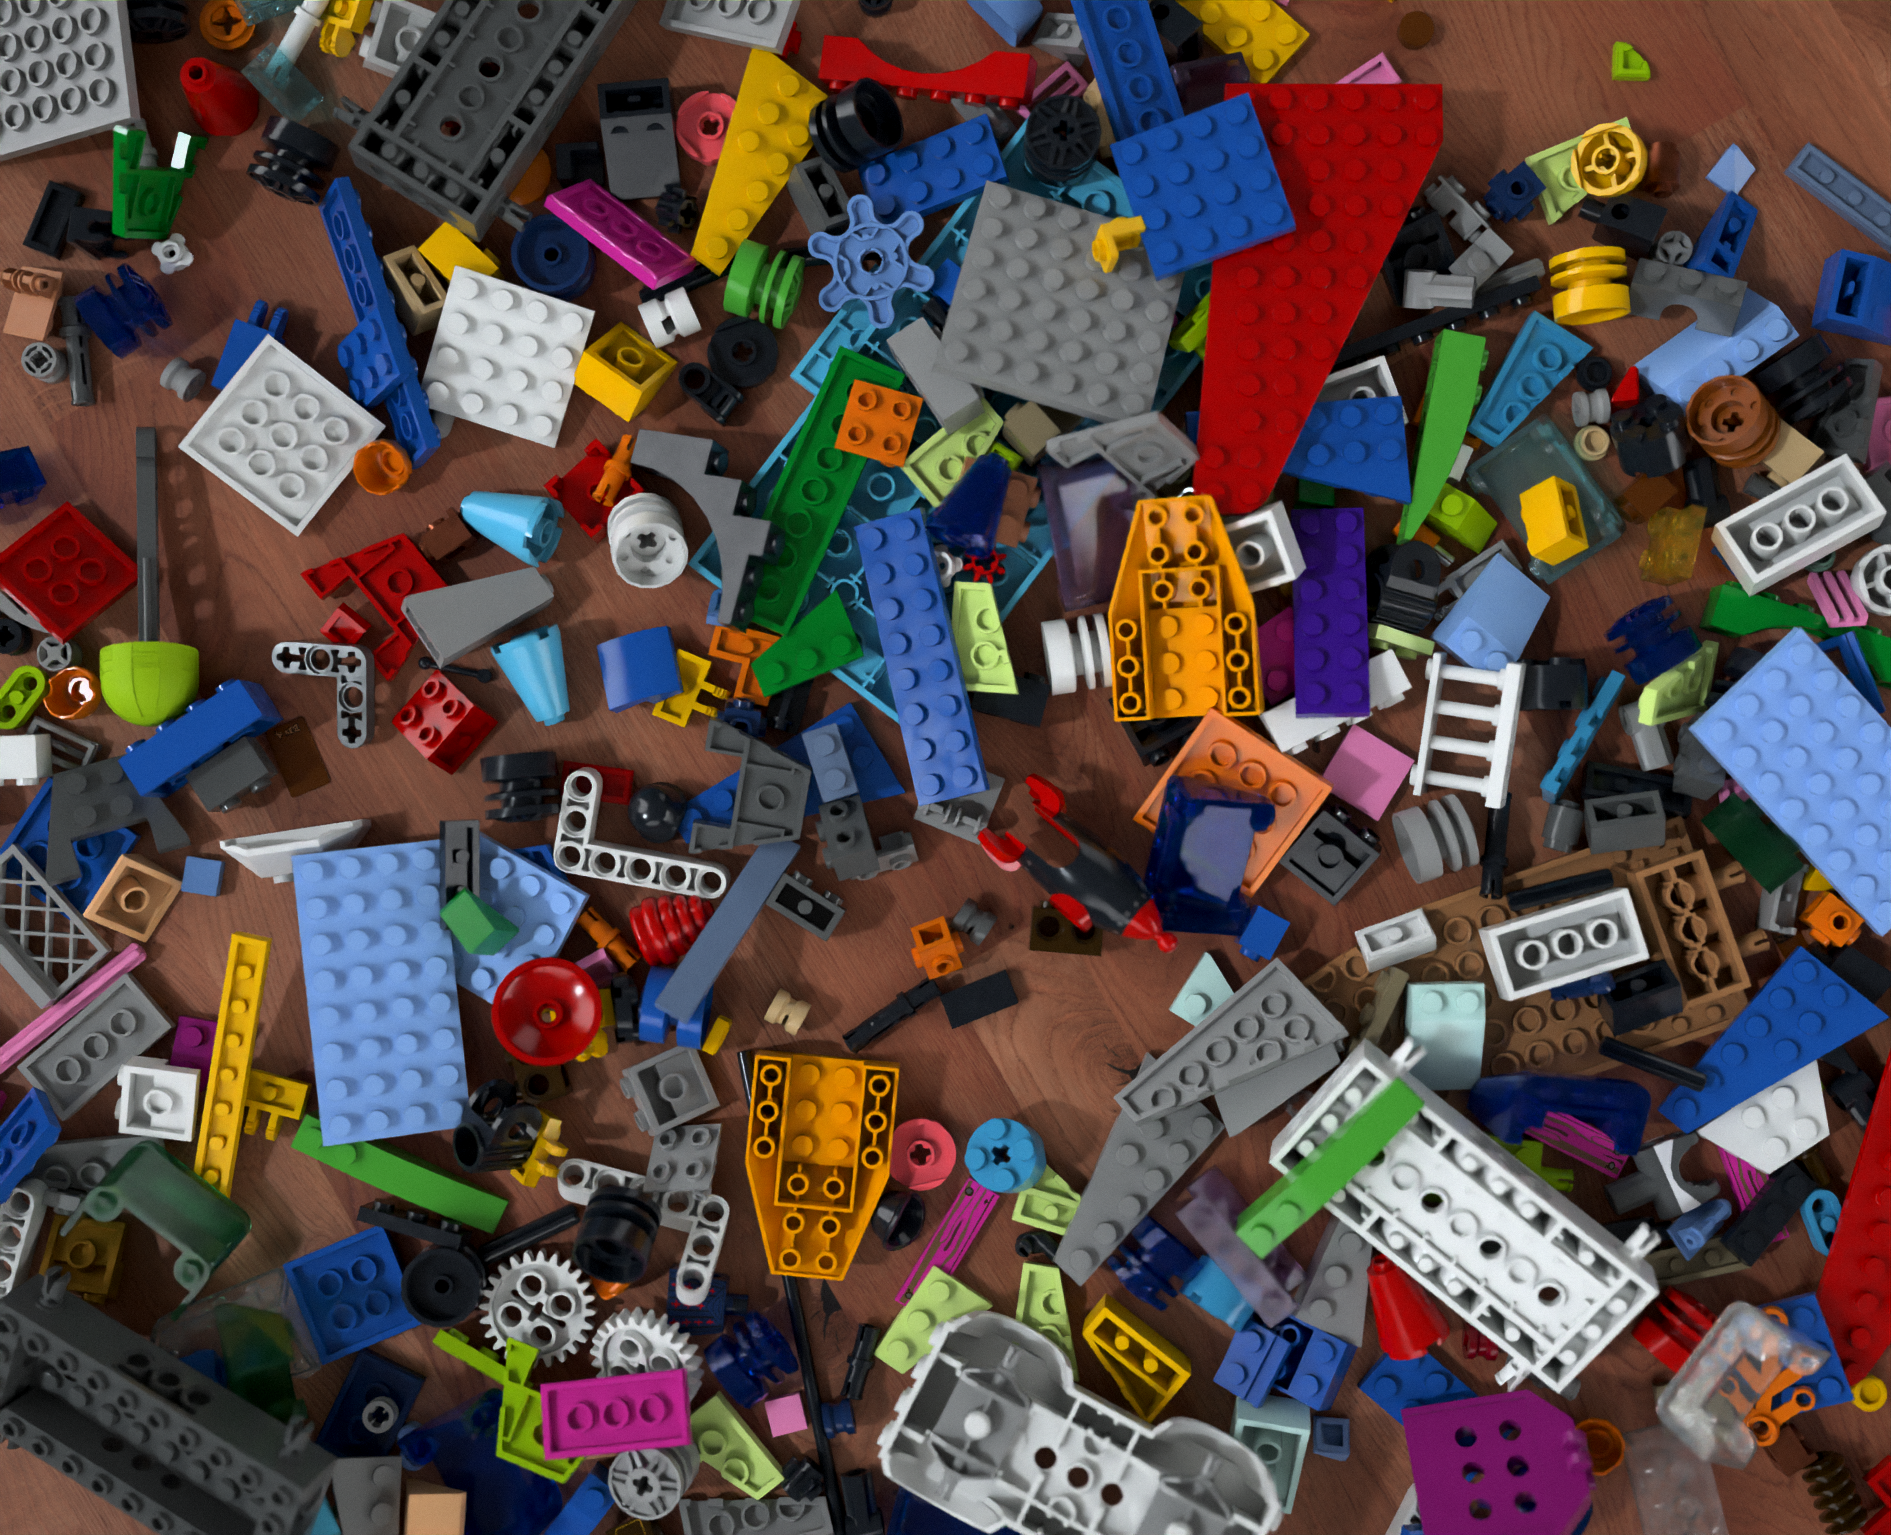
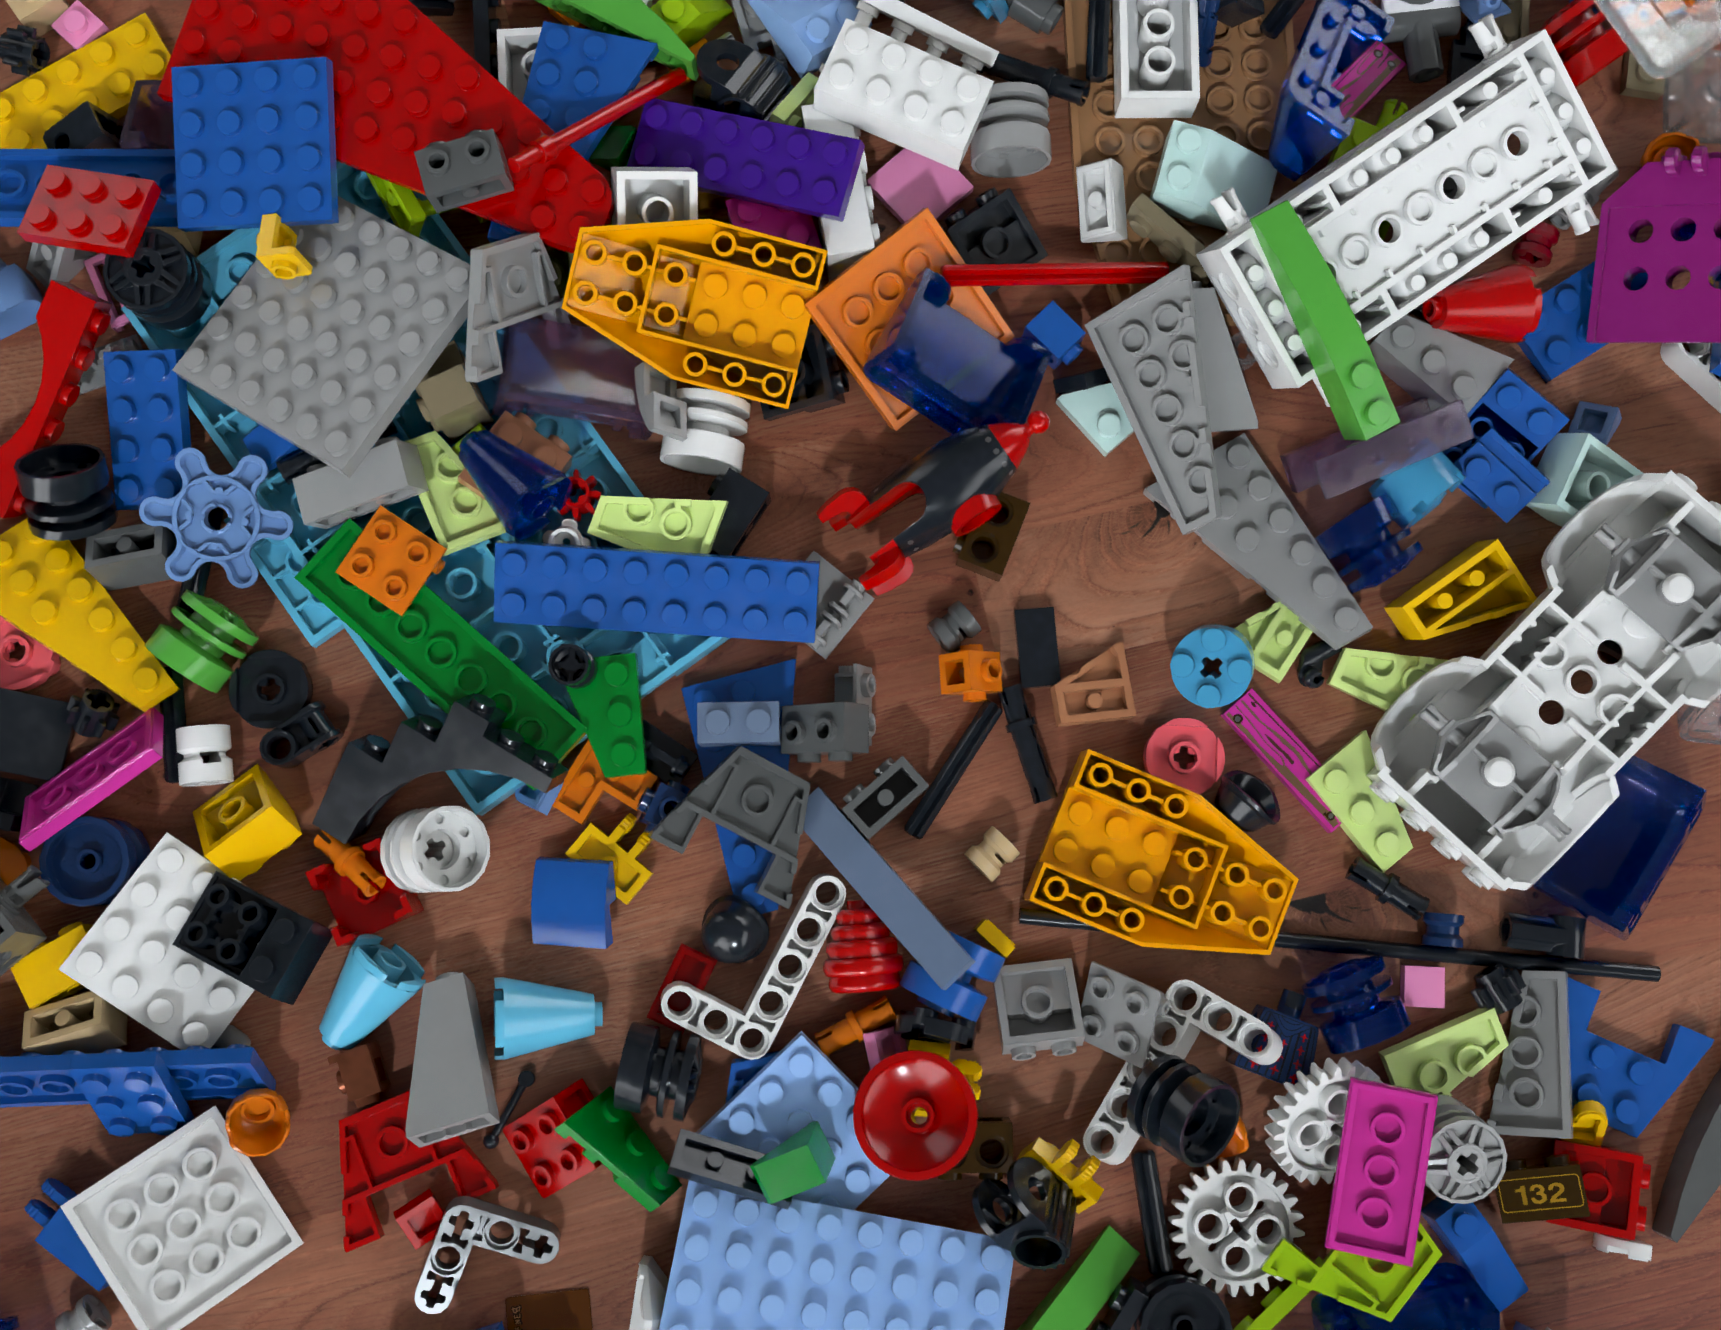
camera: 80 degrees left, 5 degrees down
none -> red plate [17,165,162,258]
none -> black slope [172,871,332,1005]
none -> dark grey brick [414,129,515,213]
none -> red bar [508,67,687,174]
none -> black wheel [548,644,598,689]
none -> green wing [554,1086,682,1212]
none -> light grey slope [635,362,687,442]
none -> white brick [813,18,994,171]
none -> black axle [904,700,1003,840]
none -> red axle [940,262,1169,287]
none -> nougat wing [1050,642,1136,727]
none -> black tile [1053,368,1108,395]

